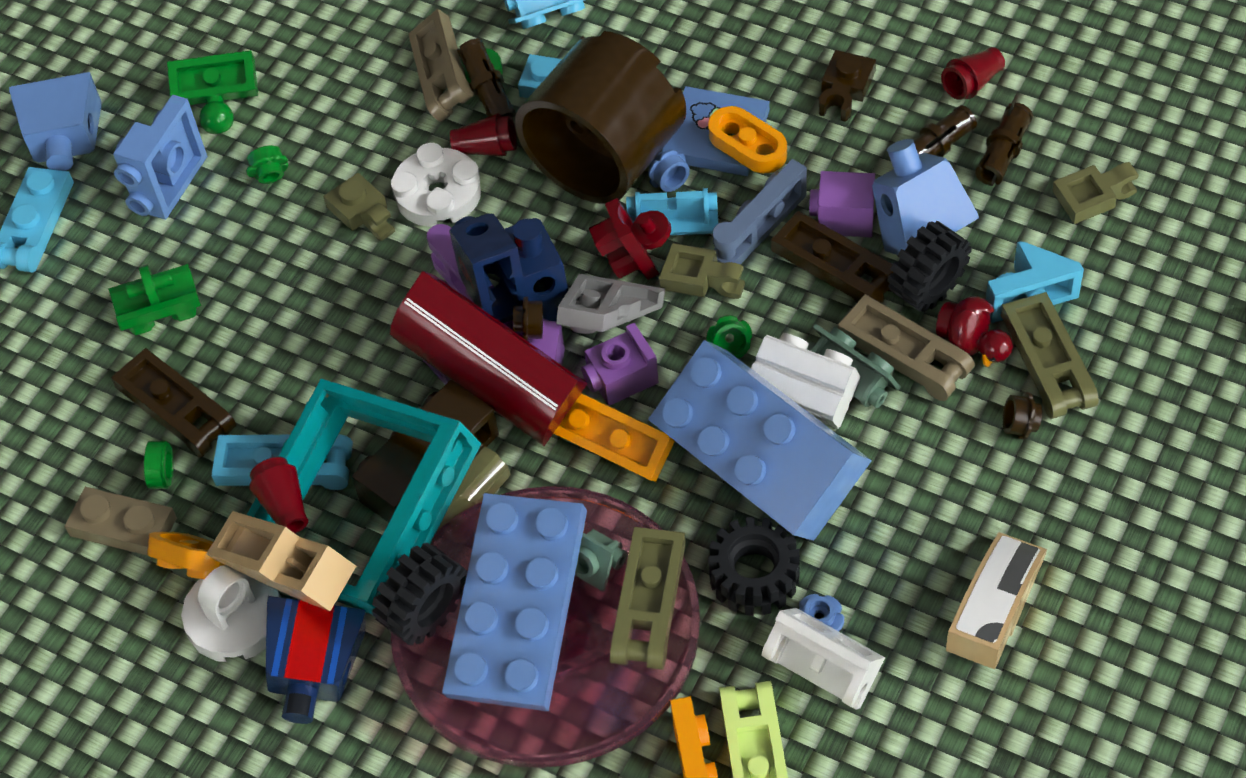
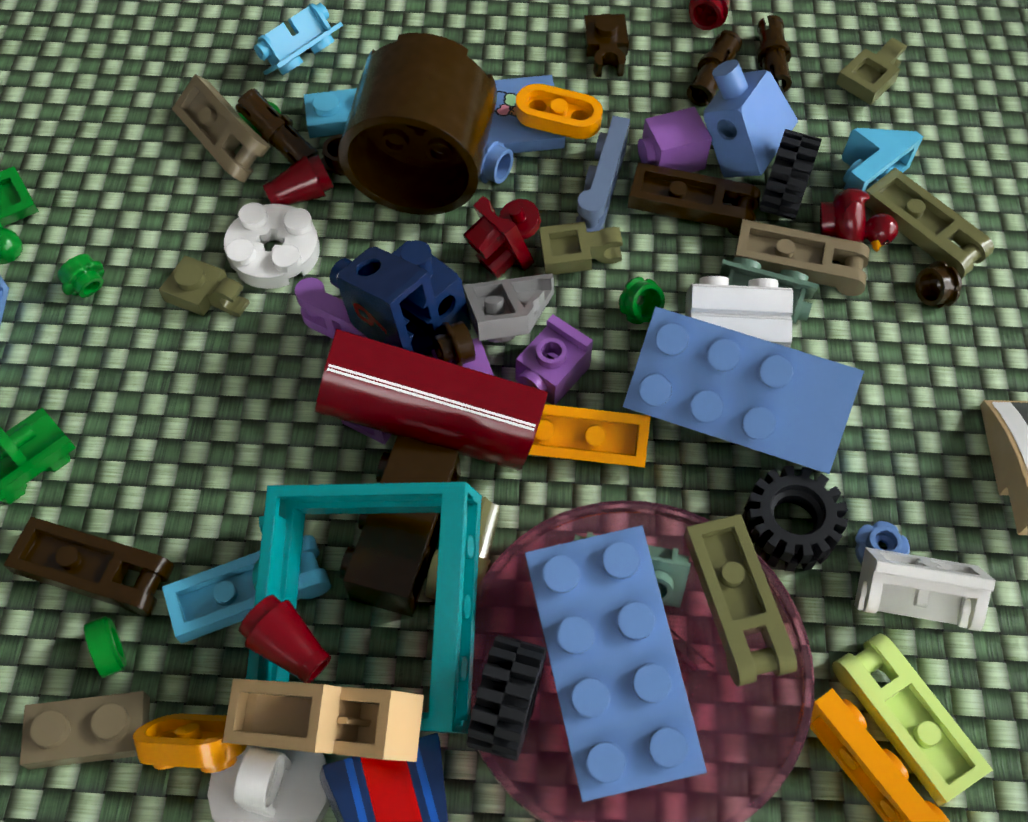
camera: 30 degrees left, 5 degrees up
medium azure hinge [626,188,718,236] -> none

